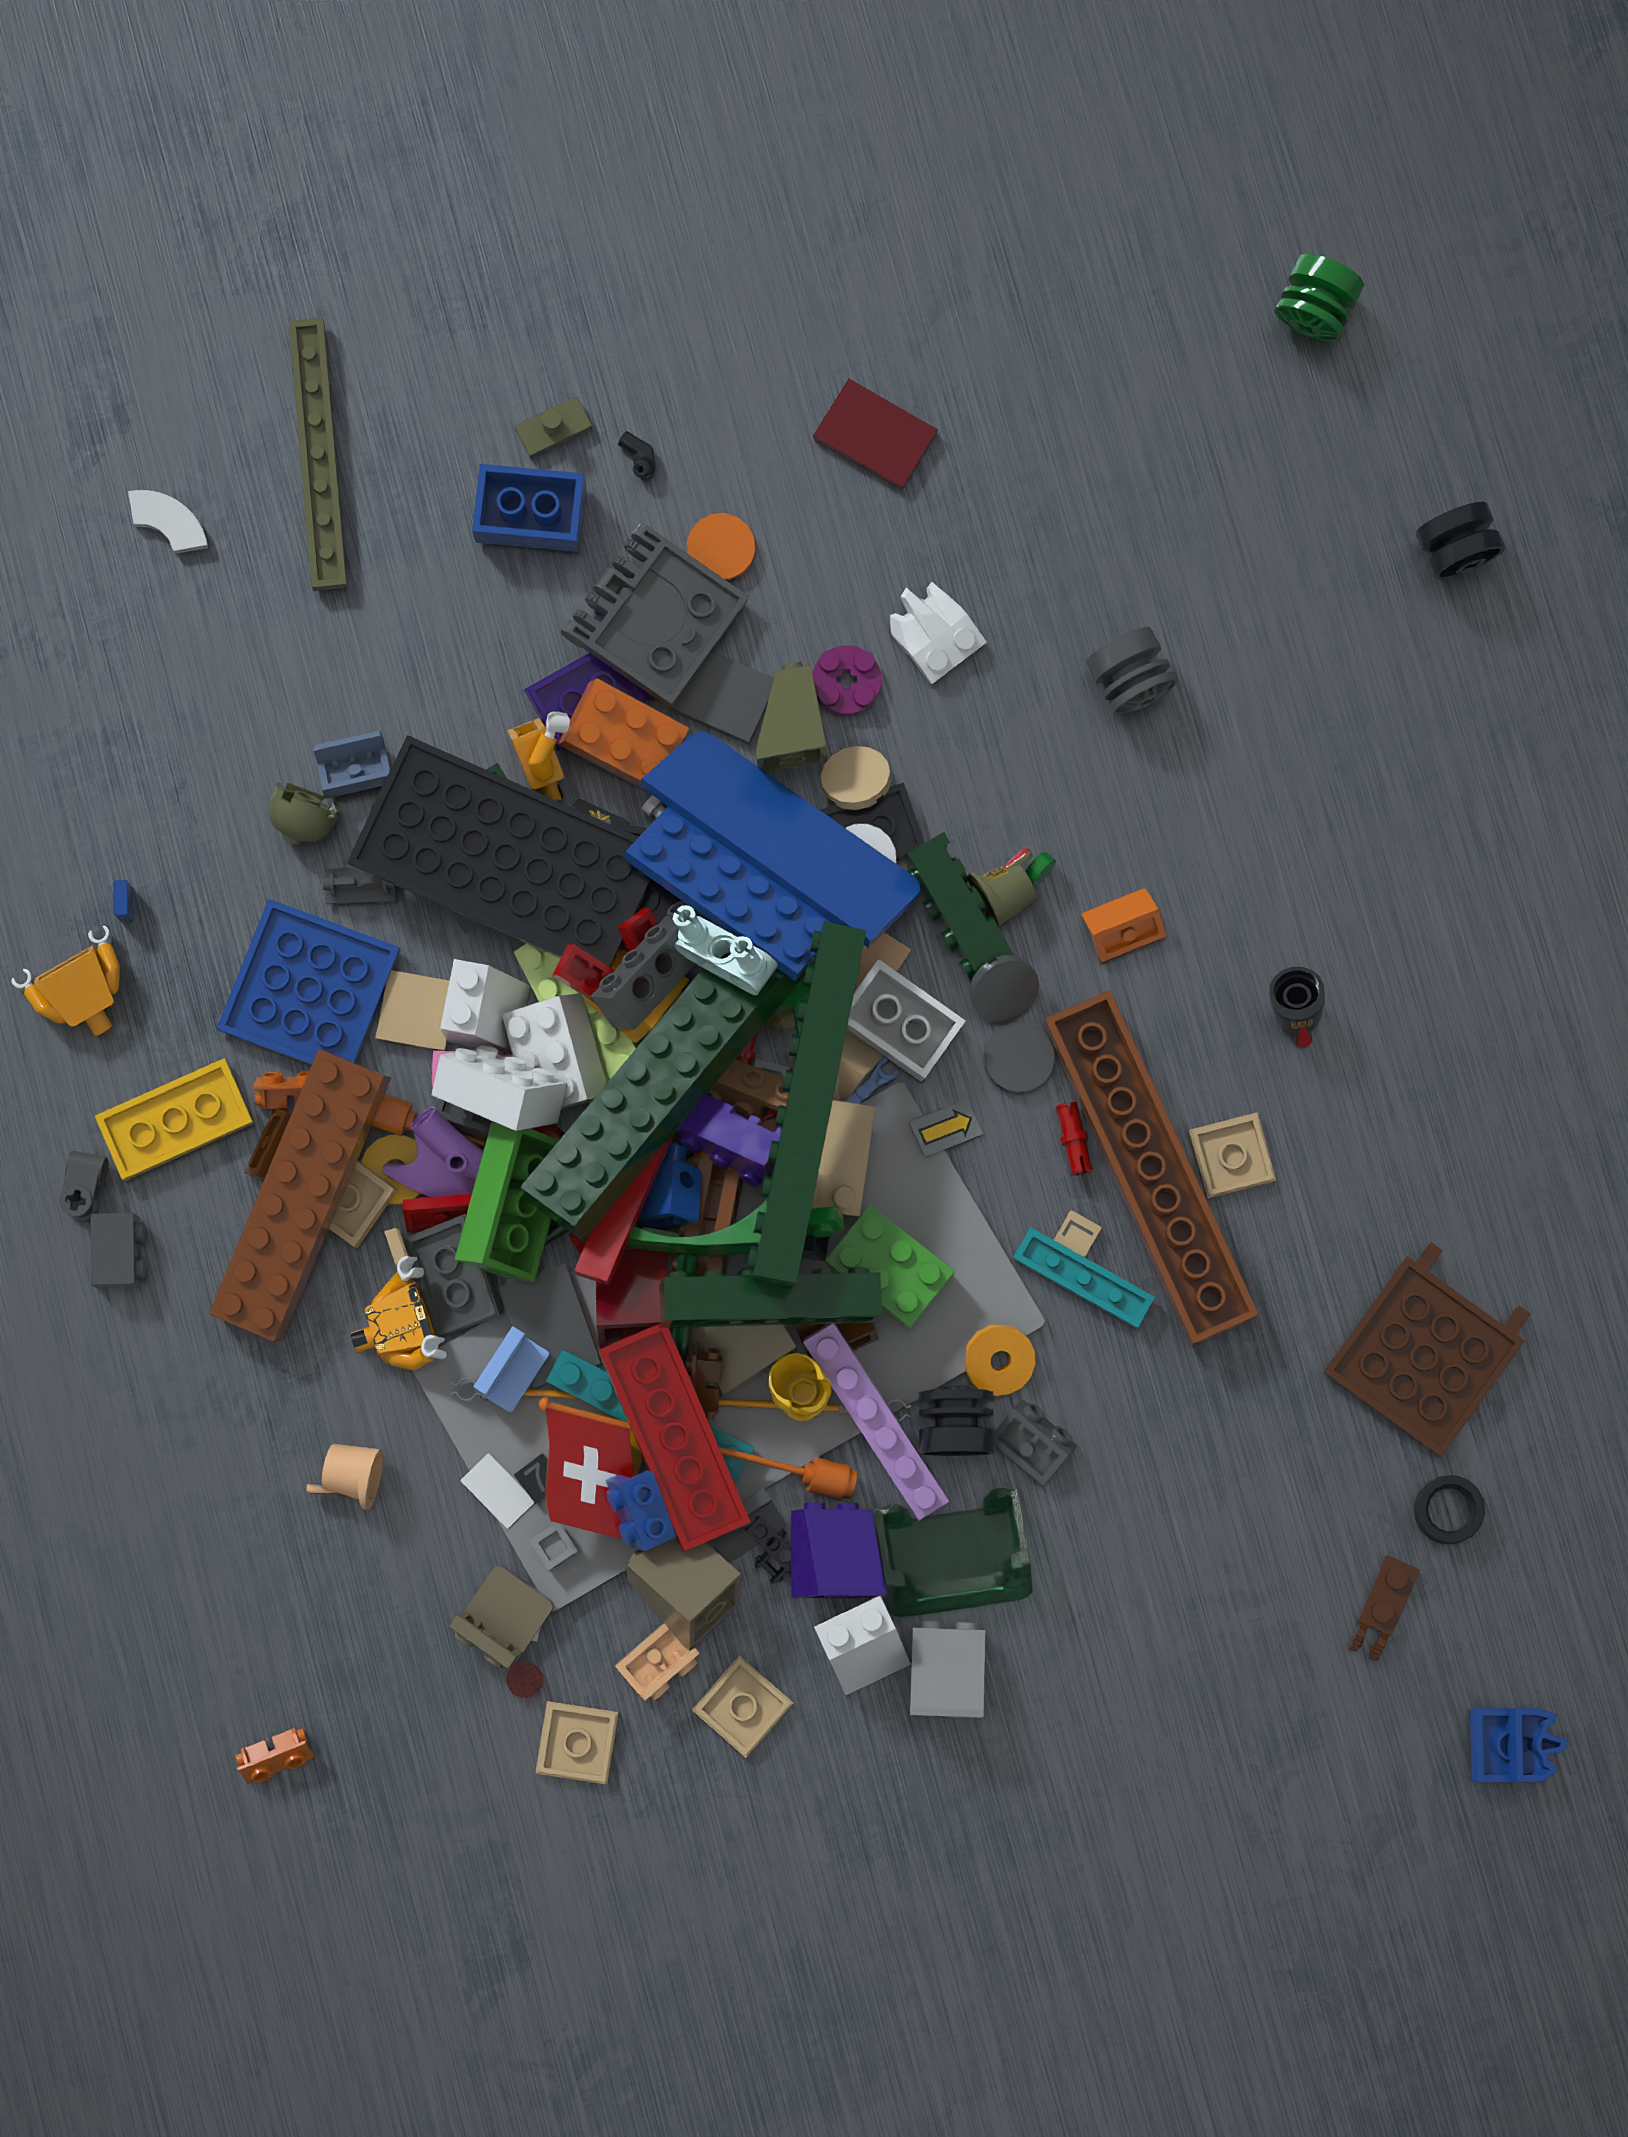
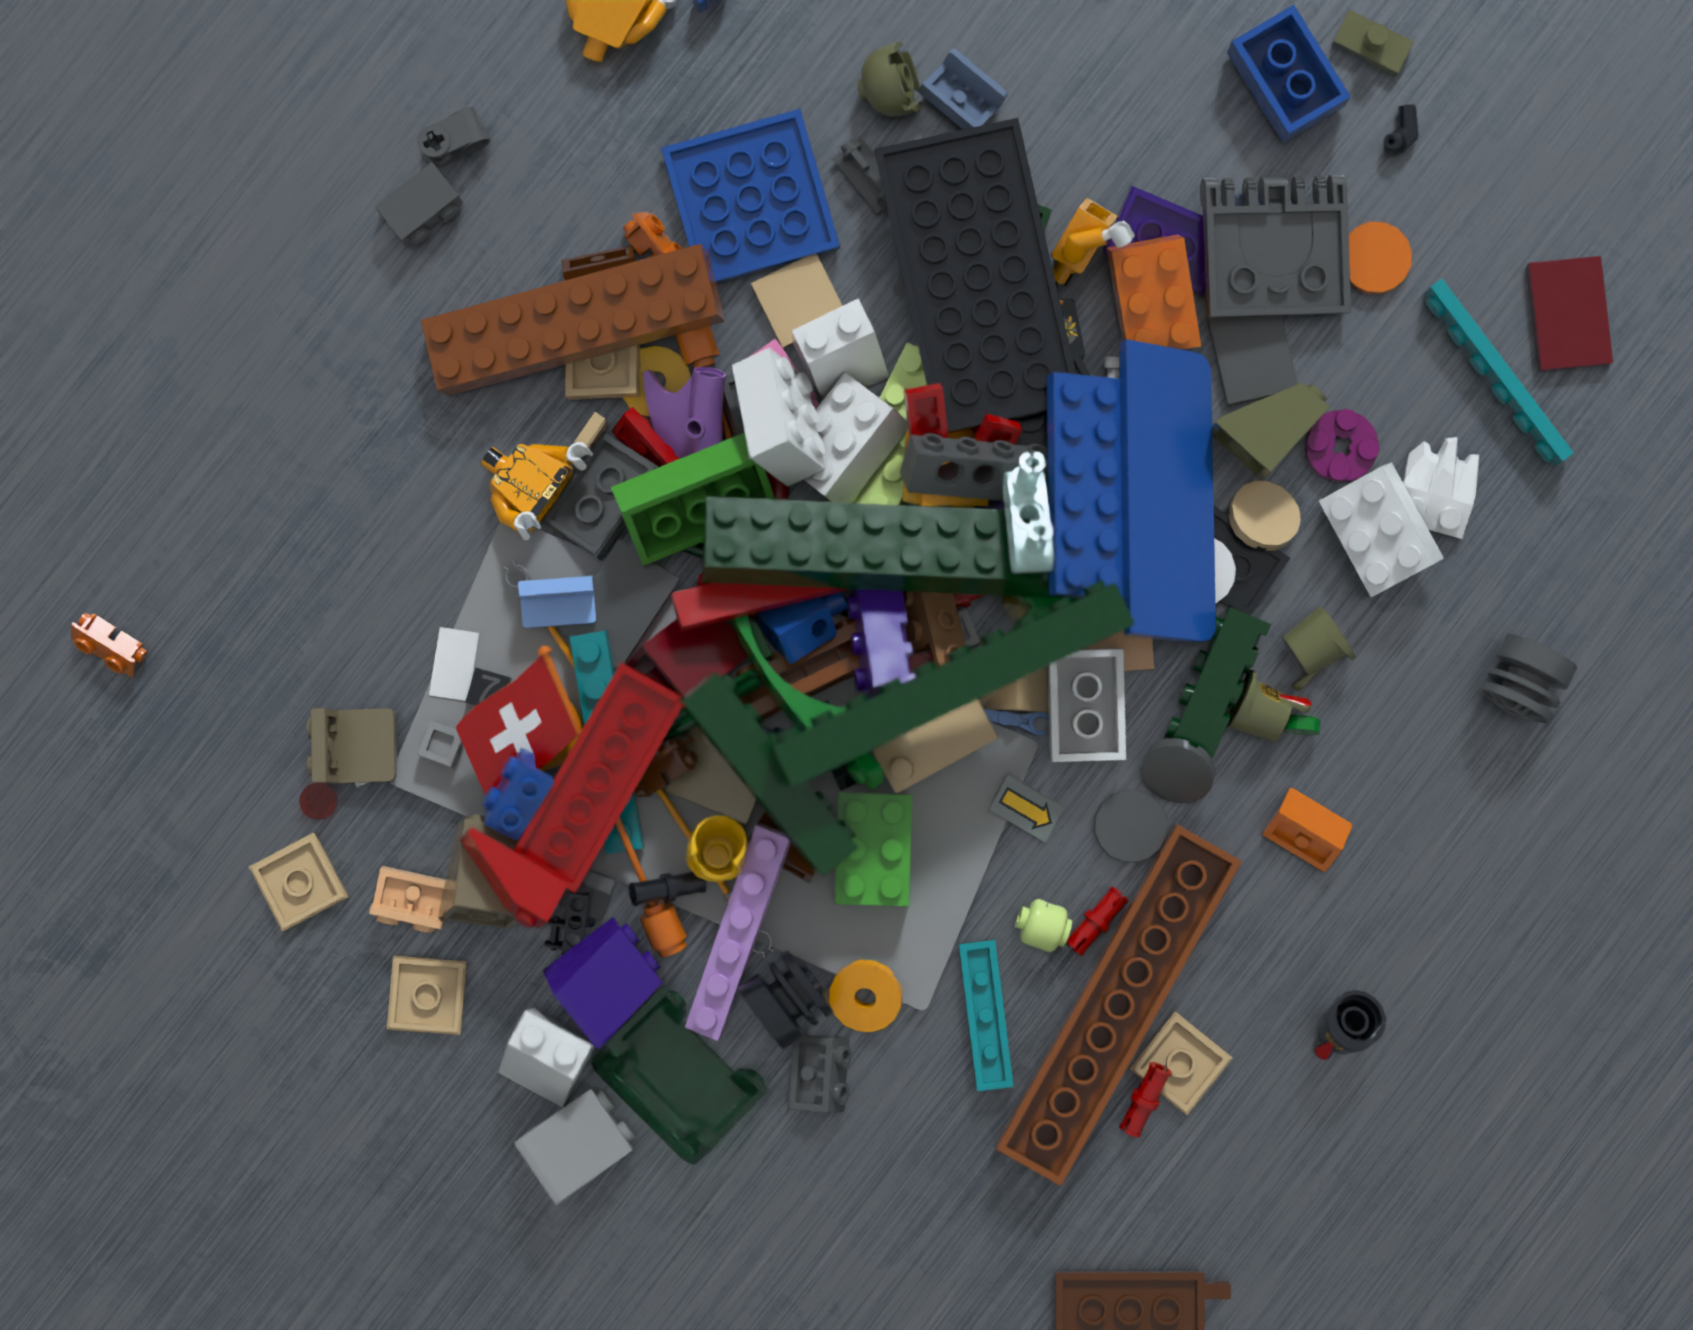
camera: 45 degrees right, 5 degrees up
yellow plate [95,1058,254,1181] -> none
light nougat hat [306,1444,384,1511] -> none
tan tile [1054,1210,1102,1257] -> none
none -> red slope [460,827,569,928]
none -> black pin [629,872,706,906]
none -> yellowish green head [1015,899,1072,952]
none -> red pin [1119,1062,1172,1138]
none -> olive hat [1282,606,1356,691]
none -> white brick [1319,462,1444,597]
none -> teal plate [1424,279,1574,466]

